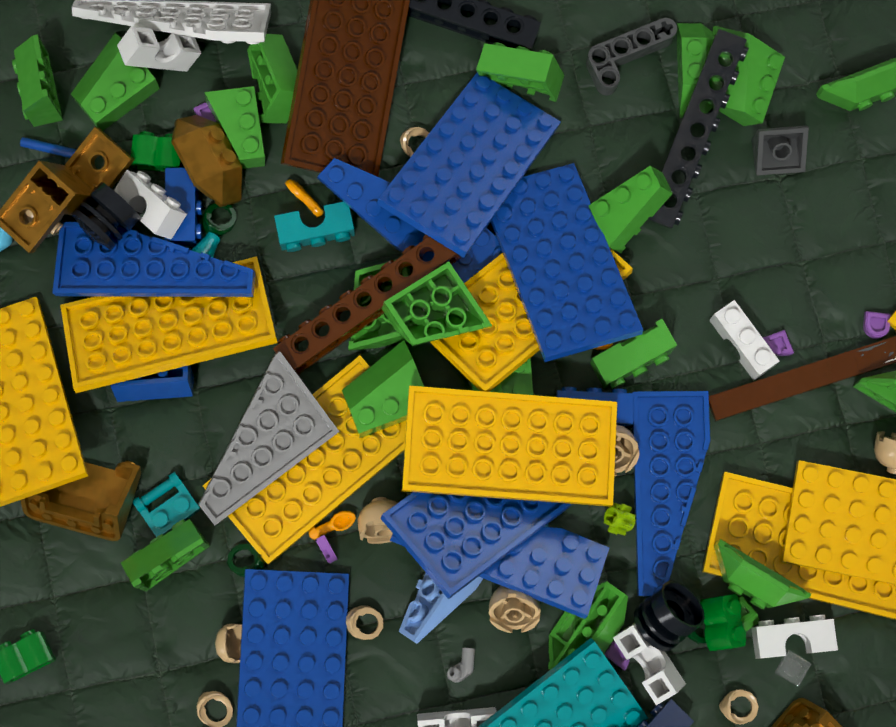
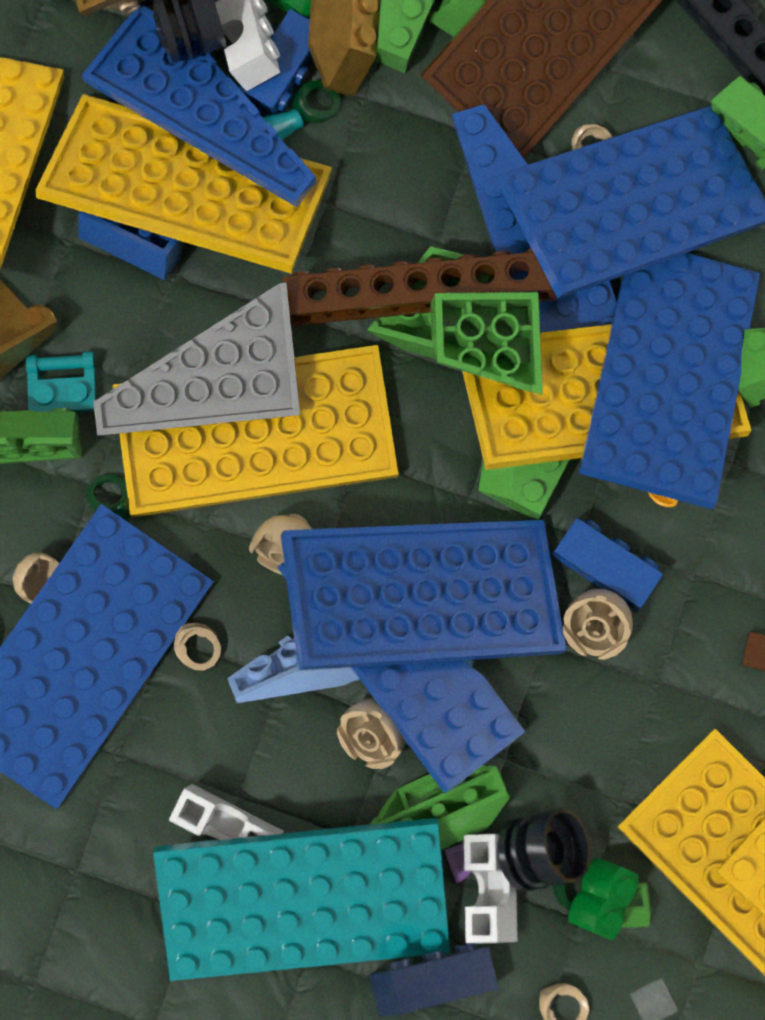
camera: 40 degrees right, 0 degrees up
teal arch [274,202,355,252] -> none
light orange piece [285,179,324,217] -> none
light orange piece [308,511,356,540] -> none
medium lavender tile [316,535,338,563] -> none
bright green wedge [342,340,424,438] -> none
yellow plate [402,386,617,507] -> none
light grey arm [447,648,475,683] -> none
bright green wedge [590,319,677,389] -> none
lime gear [604,503,636,536] -> none
blue wing [632,391,710,596] -> none
bright green wedge [714,539,811,610] -> none
white arch [751,615,838,659] -> none

